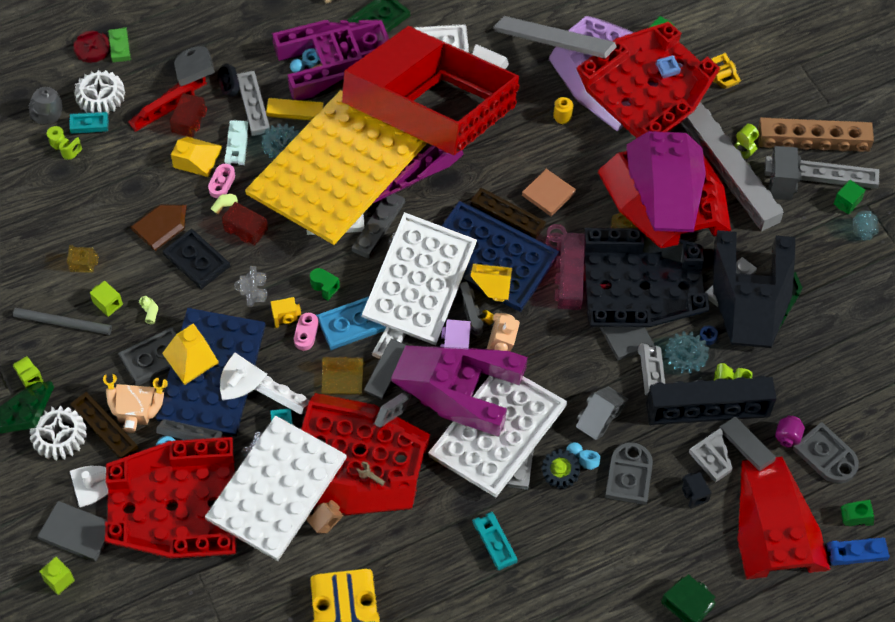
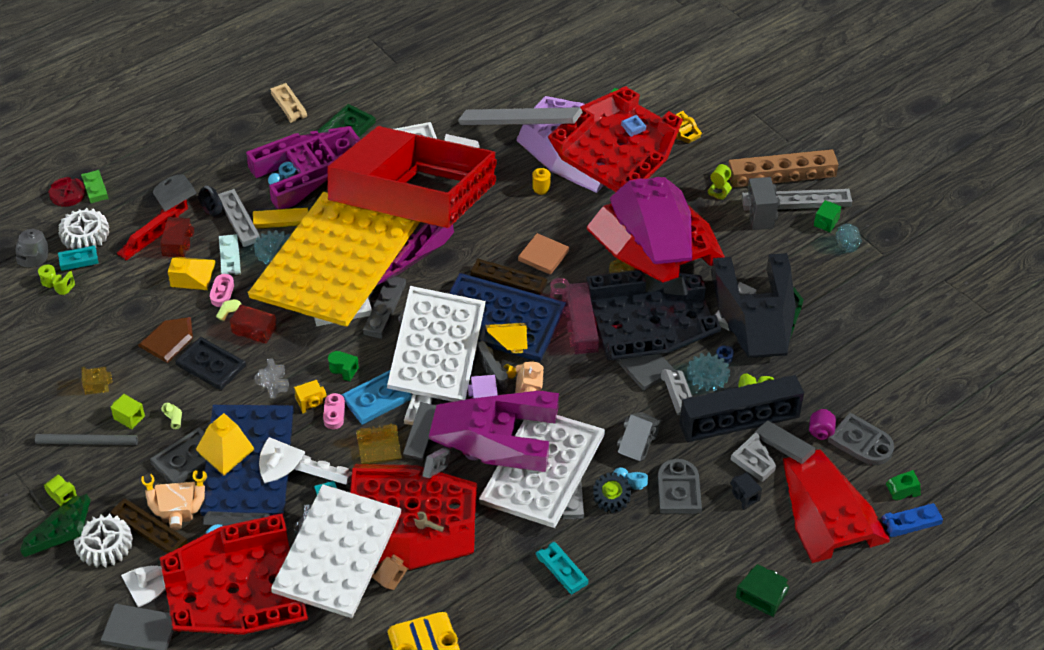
camera: 10 degrees left, 10 degrees down
light grey brick [681,102,784,231] -> none

